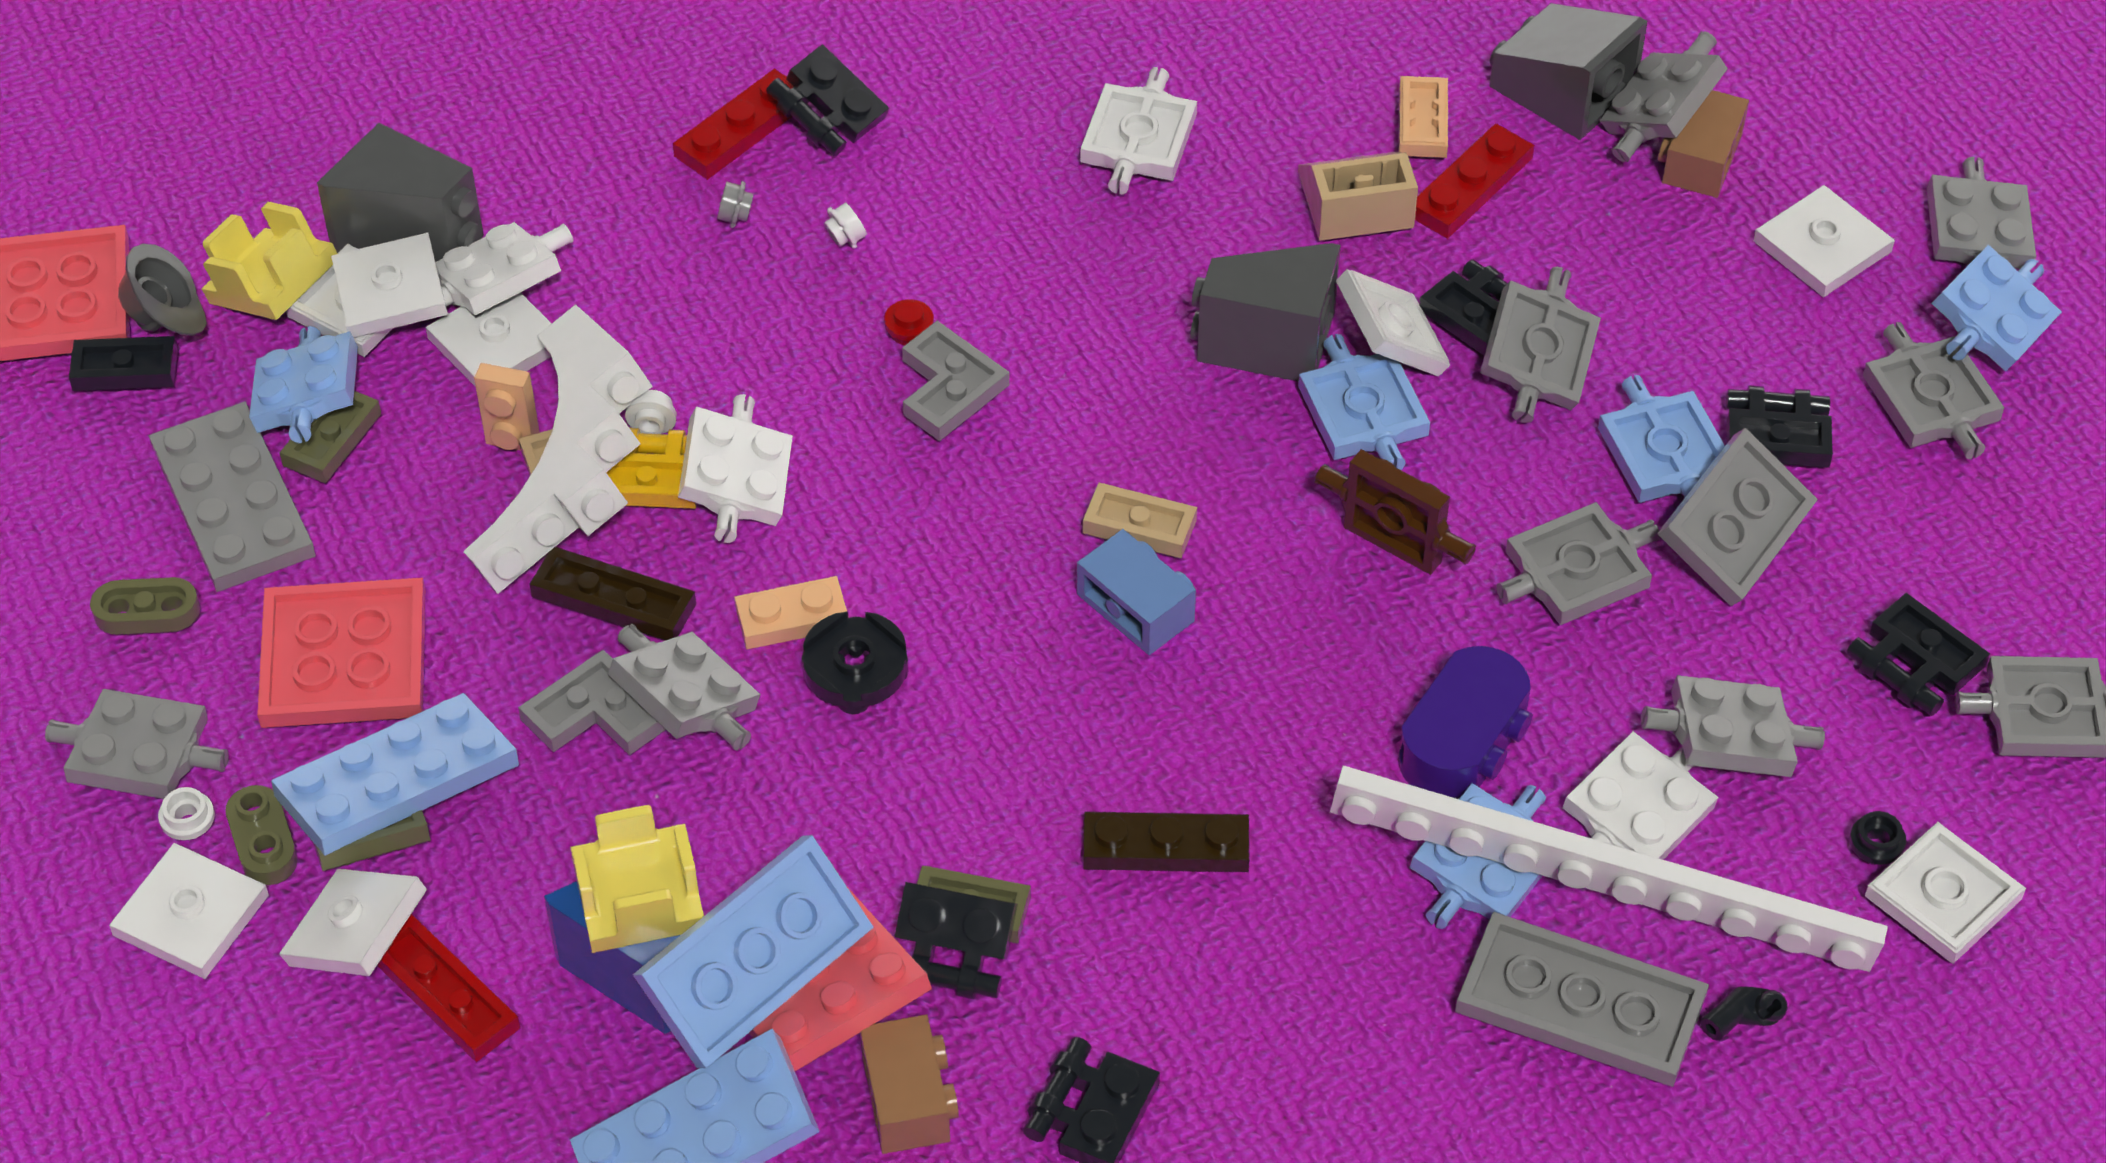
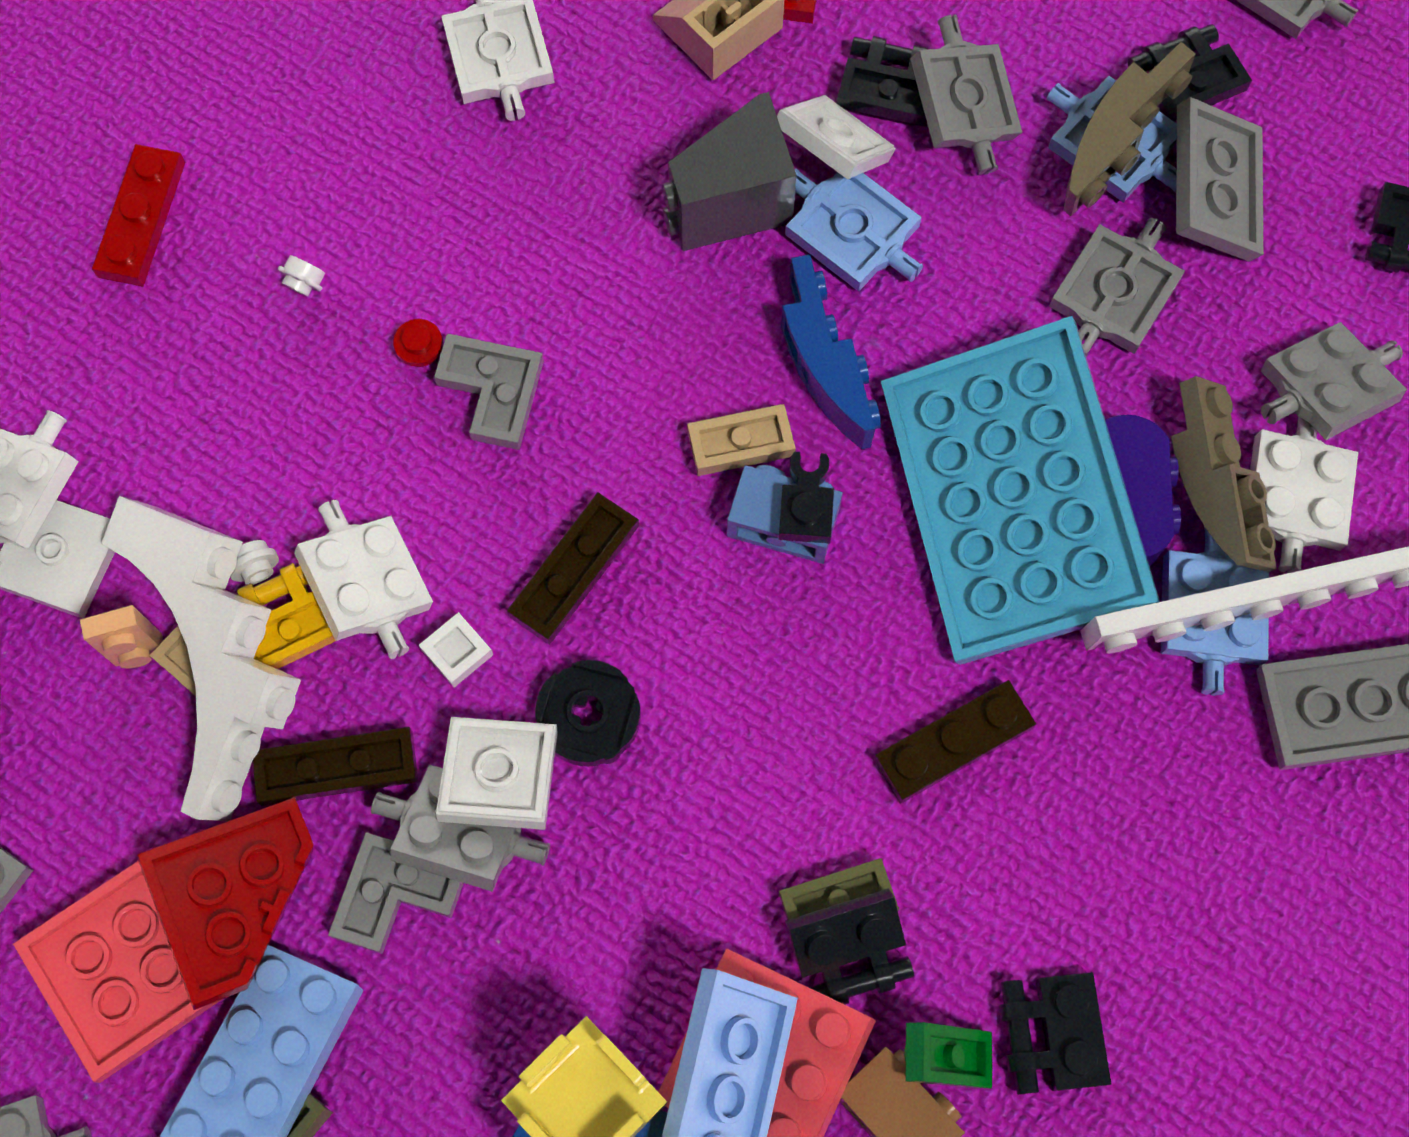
camera: 30 degrees left, 20 degrees up
light grey plate [717,181,753,228] -> none
light nougat plate [734,576,849,650] -> none
black plate [766,44,889,156] -> none
reddish brown plate [1314,449,1476,575] -> none
none -> red plate [137,797,314,1010]
none -> white plate [419,612,494,687]
none -> white plate [436,717,557,830]
none -> dark brown plate [507,492,639,645]
none -> black plate [779,451,834,544]
none -> blue slope [781,255,881,449]
none -> medium azure plate [881,316,1160,665]
none -> green plate [904,1022,992,1089]
none -> dark tan slope [1064,42,1196,216]
none -> dark tan slope [1171,376,1277,572]

